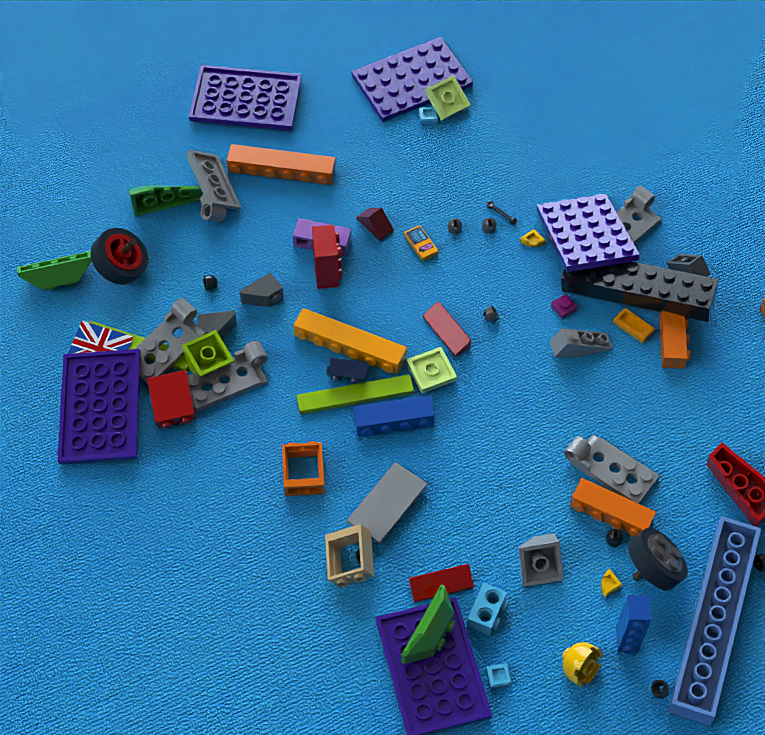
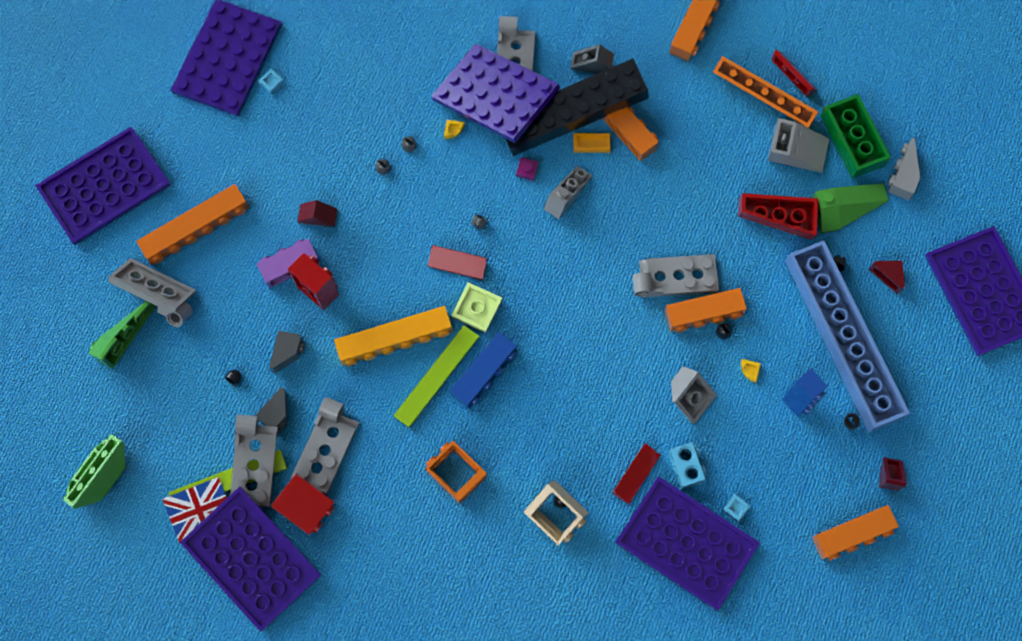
camera: 40 degrees left, 15 degrees up
wheel [90,228,148,285] -> none
lime slope [182,330,234,378] -> none
dark blue bracket [326,358,368,384] -> none
light grey tile [347,462,427,545] -> none
bright green wedge [401,584,455,664] -> none
tile [404,225,438,262] -> none
yellowish green plate [425,75,471,121] -> none
black hinge [487,201,517,225] -> none
yellow cylinder [562,642,603,687] -> none
black wheel [628,528,688,591] -> none

